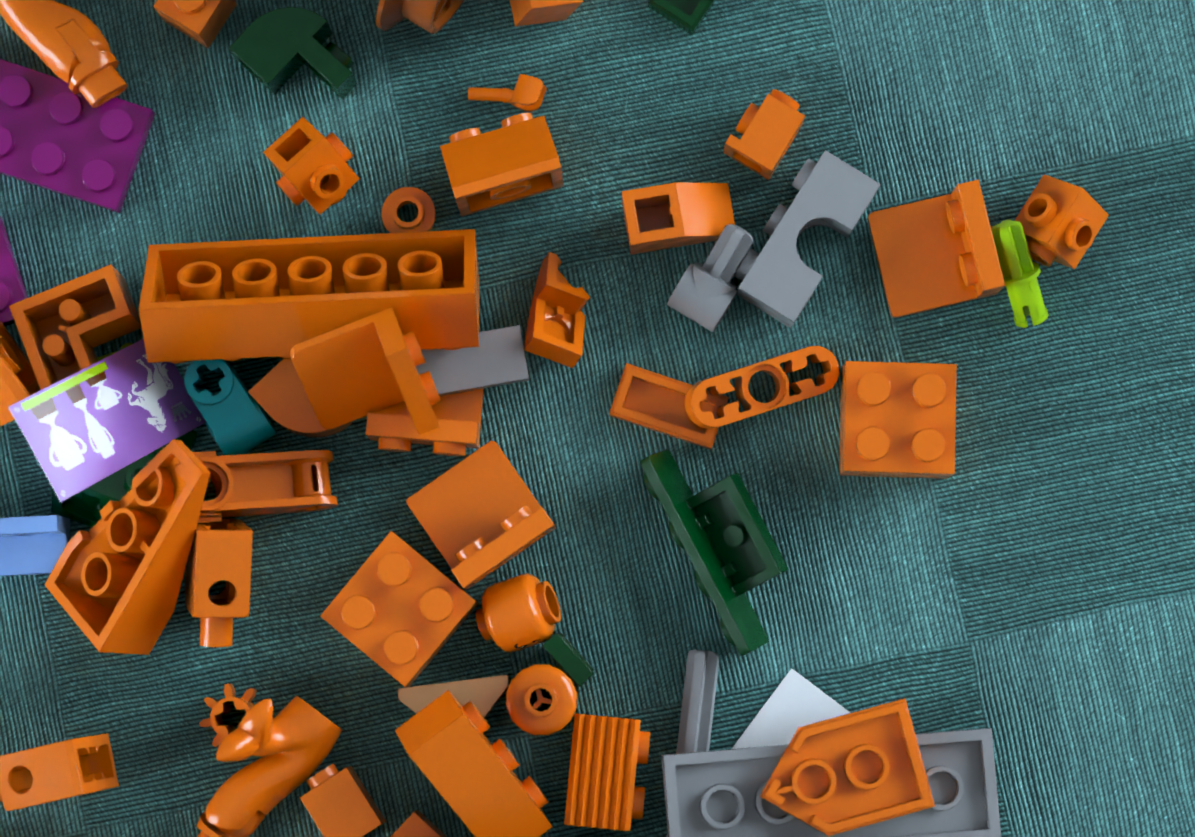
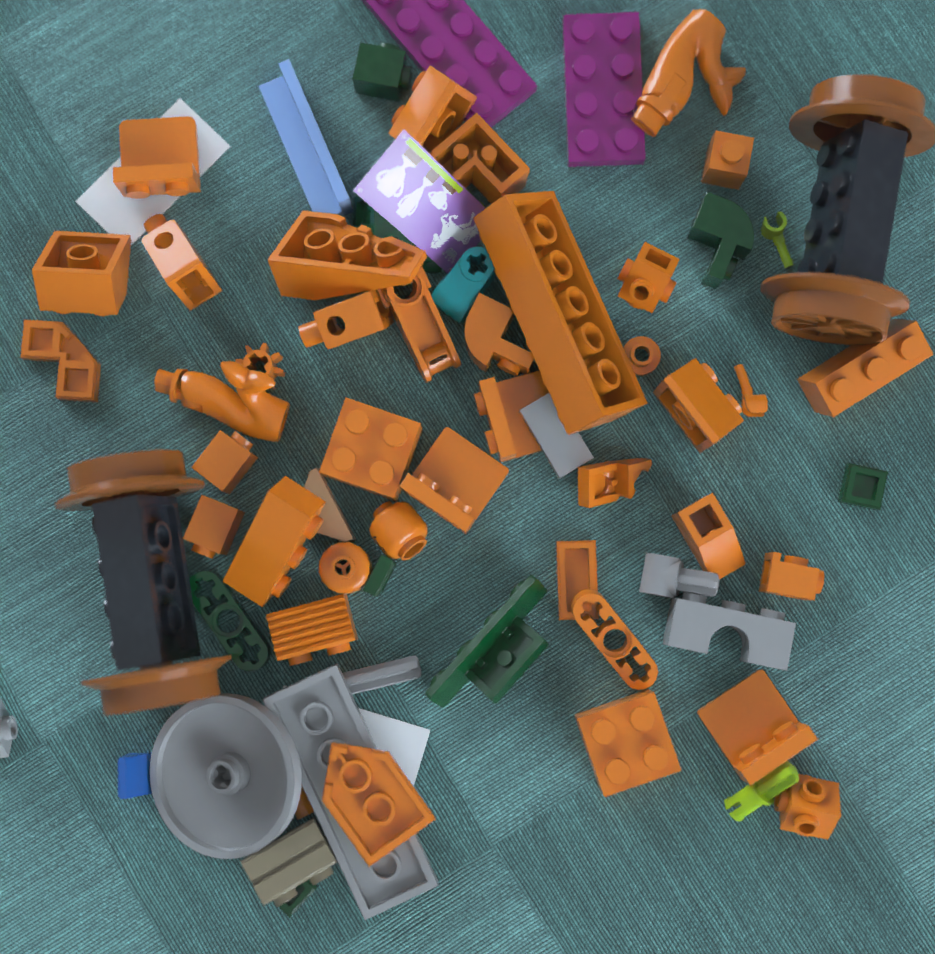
camera: 70 degrees right, 0 degrees up
orange bracket [290,307,442,435] -> none

